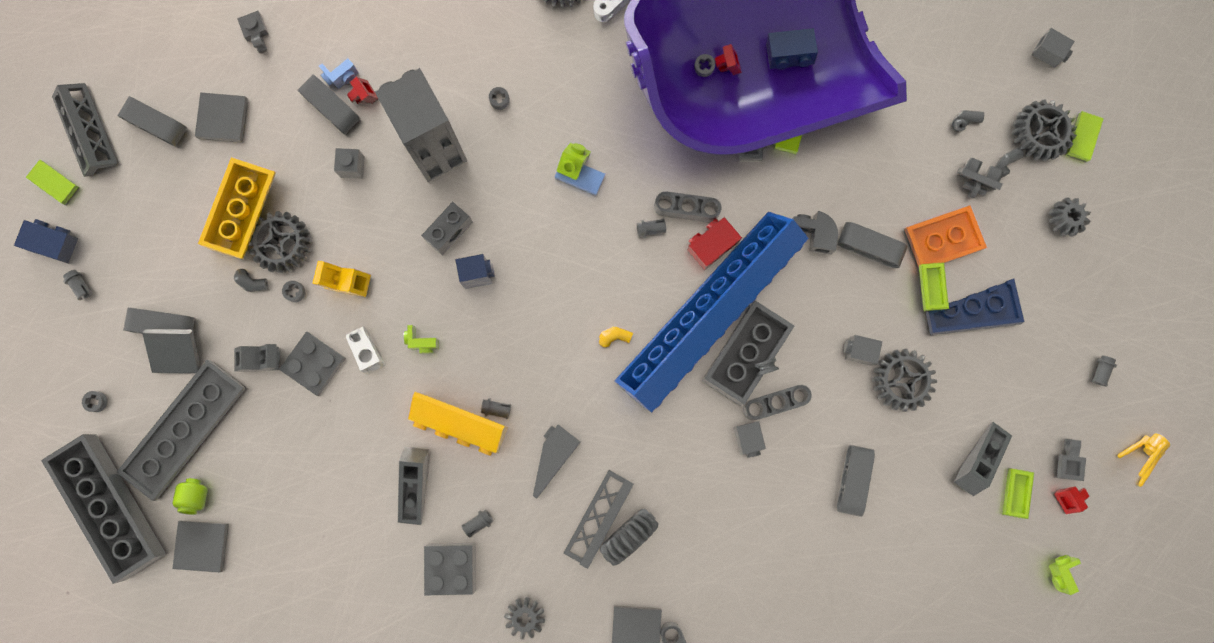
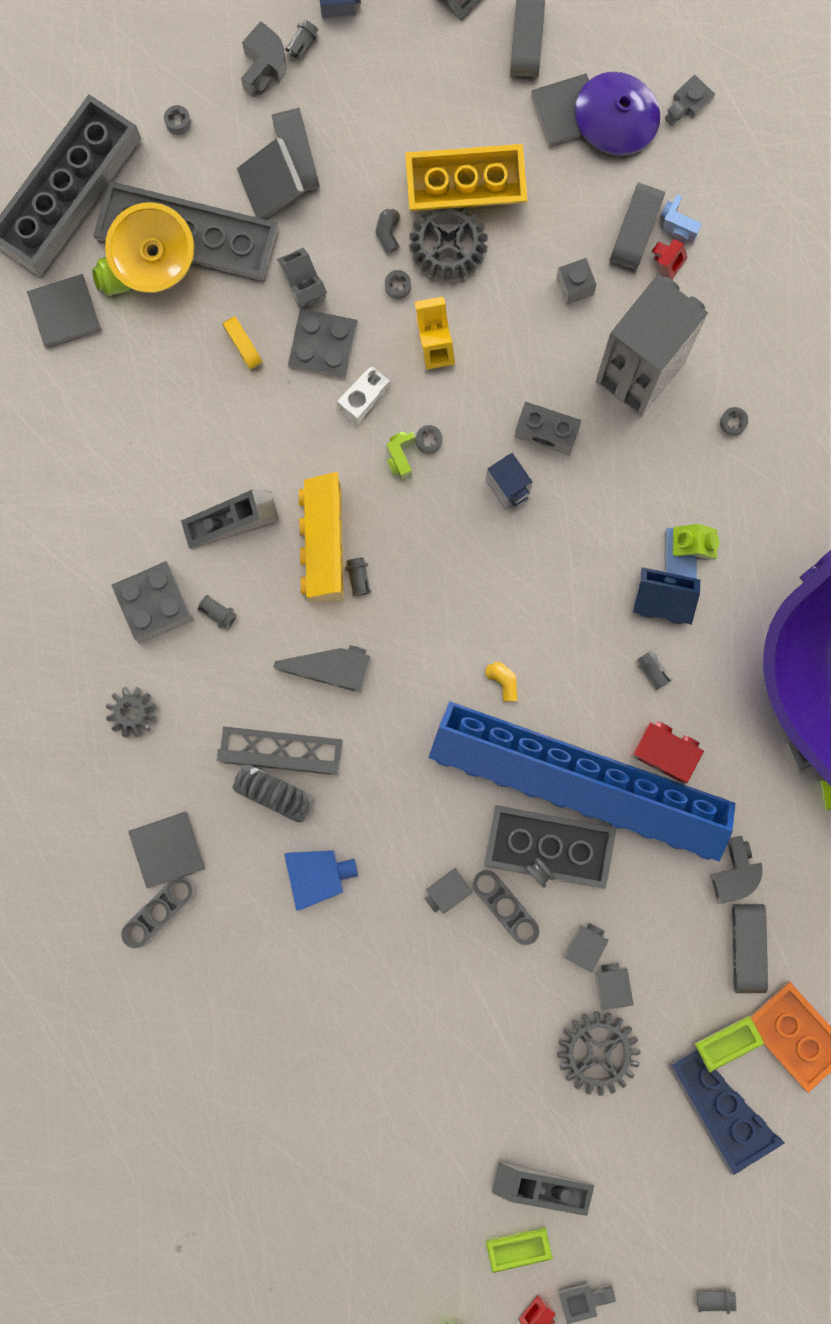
camera: 75 degrees right, 0 degrees up
dark grey beam [654,191,722,223] -> none
dark grey beam [837,445,875,517] -> none
none -> yellow dish [105,202,194,293]
none -> yellow beam [222,315,263,370]
none -> dark grey brick [241,21,286,96]
none -> blue torso [284,850,358,911]
none -> dark grey bush [416,425,442,454]
none -> dark grey brick [563,923,609,973]
none -> dark purple dish [575,72,660,156]
none -> dark blue brick [633,567,701,625]

